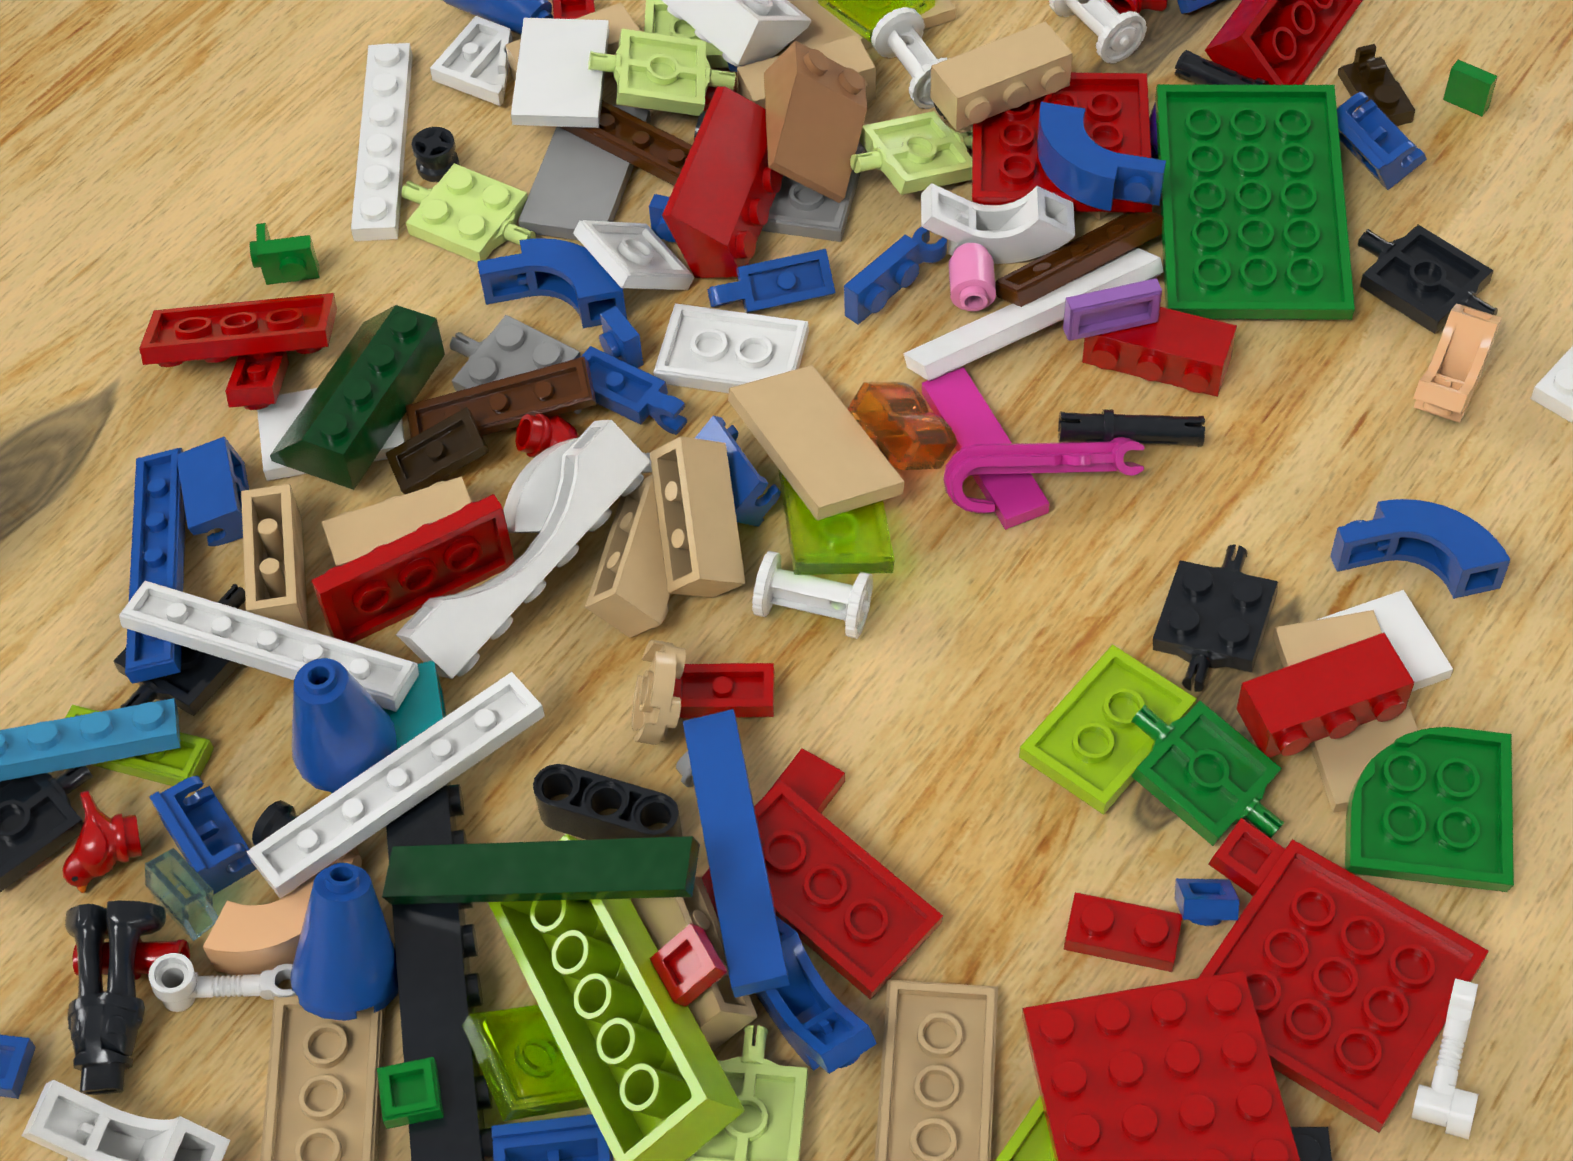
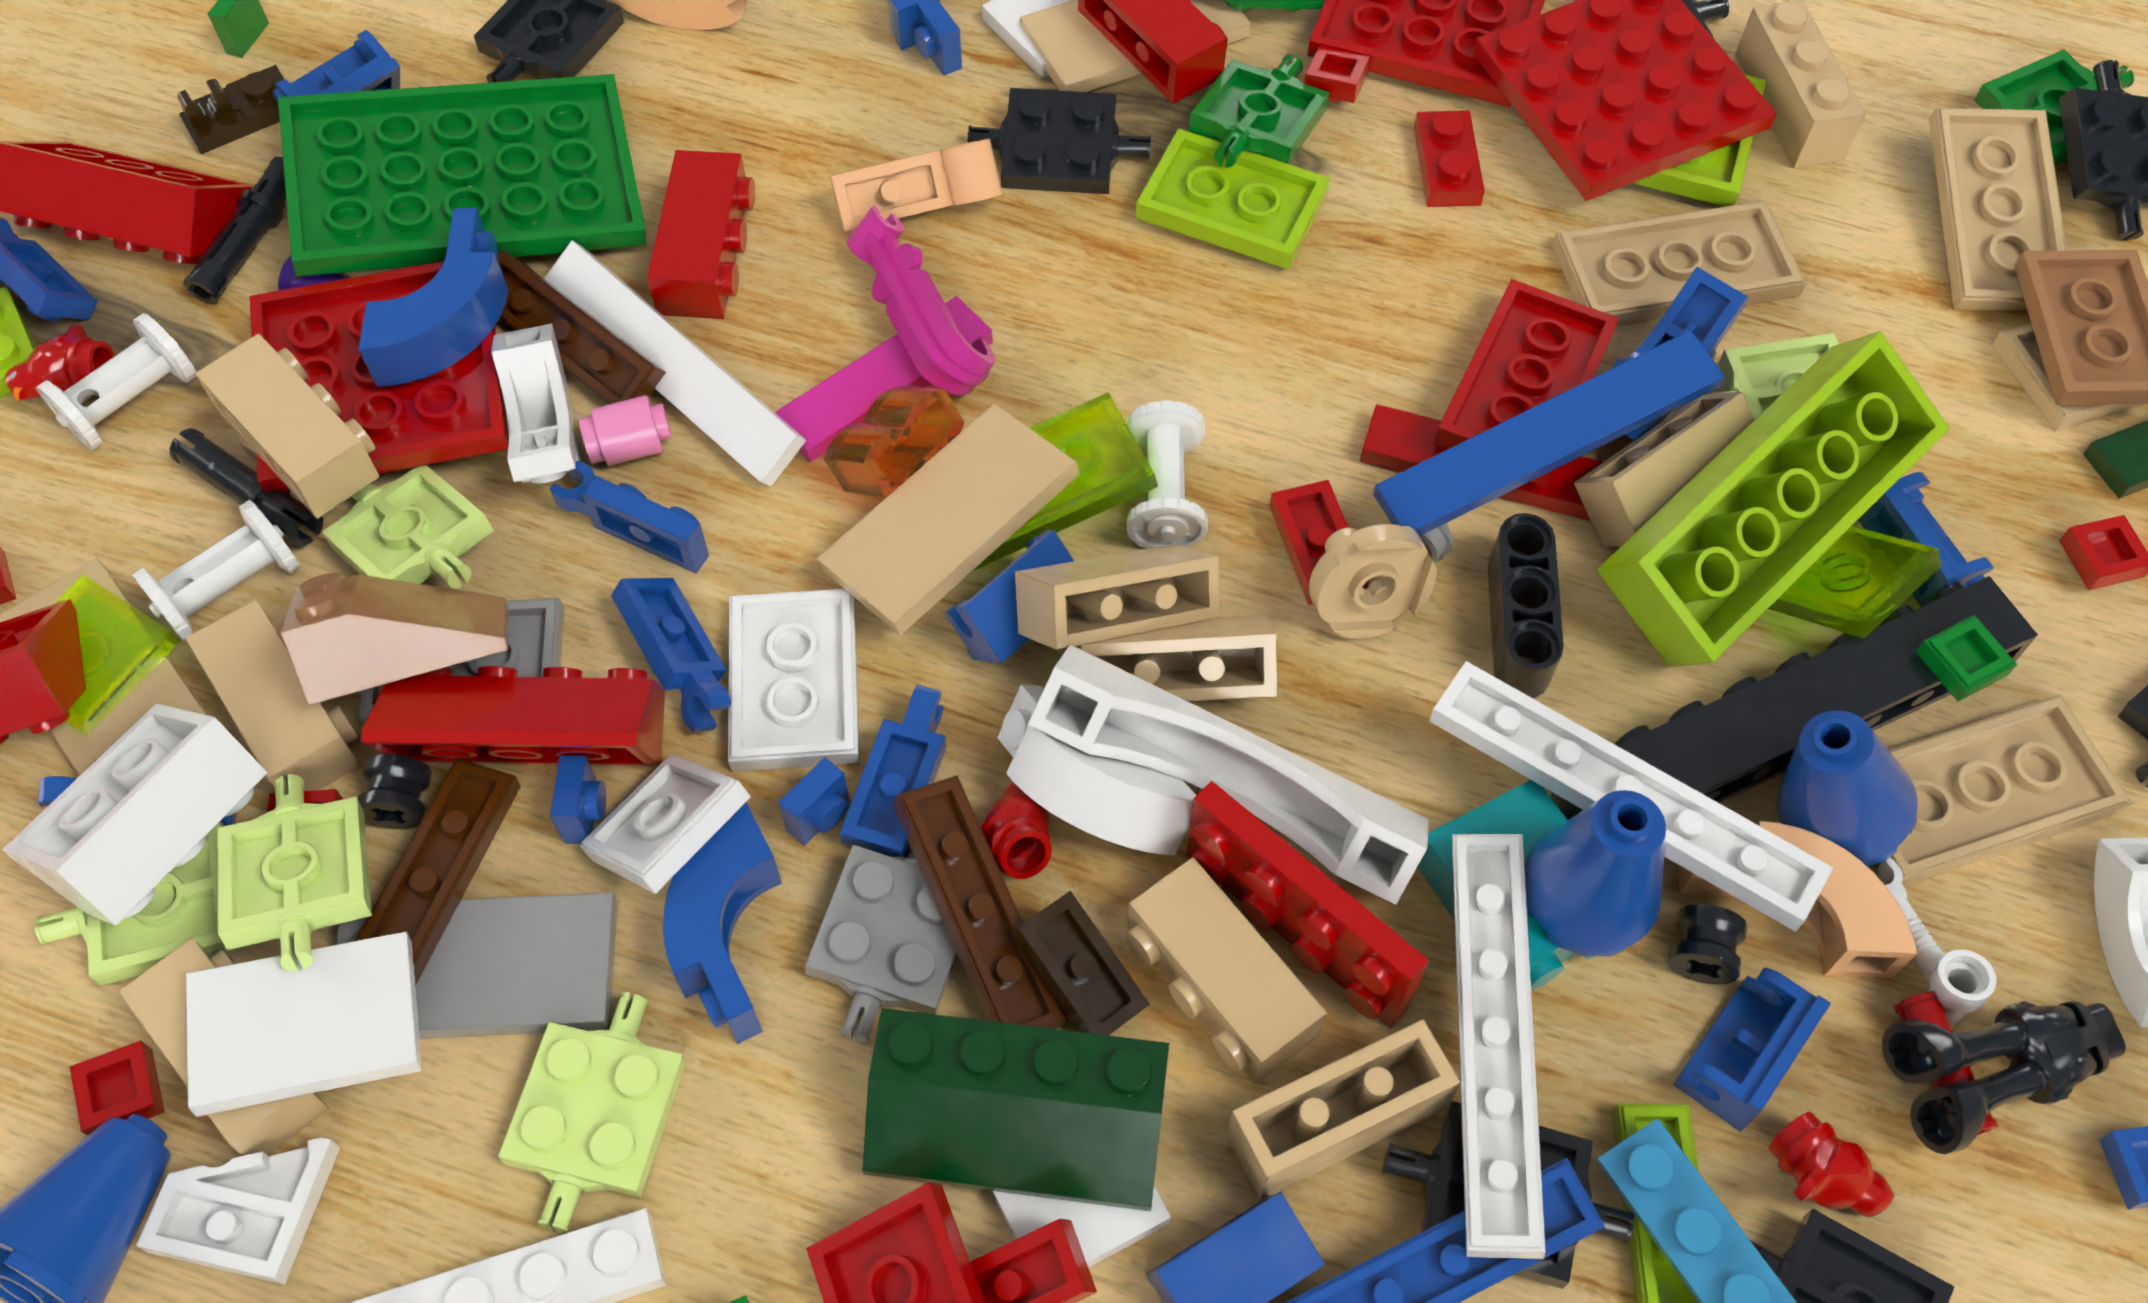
camera: 110 degrees left, 5 degrees up
clear light blue piece [145,848,218,942] -> none
dark green tile [382,836,700,904] -> none
black wheel [411,127,460,182] -> none
red plate [649,923,727,1007] -> none
black pin [1058,409,1205,447] -> none
medium lavender tile [1063,278,1162,341] -> none
blue plate [1174,878,1240,926] -> none
none -> light nougat plate [829,139,1002,231]

